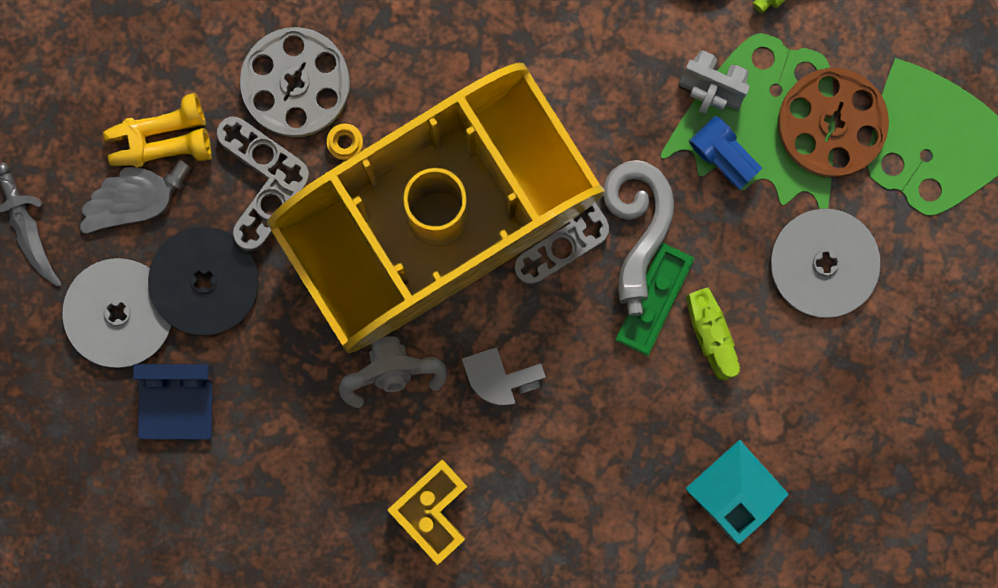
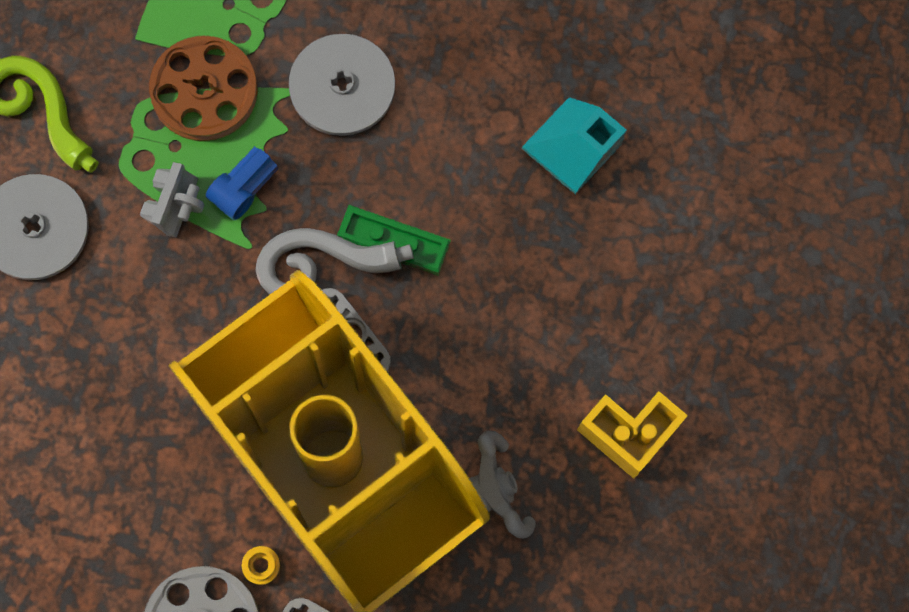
camera: 95 degrees left, 10 degrees down
light grey brick [462,347,546,406] -> none
lime hinge [686,288,741,381] -> none

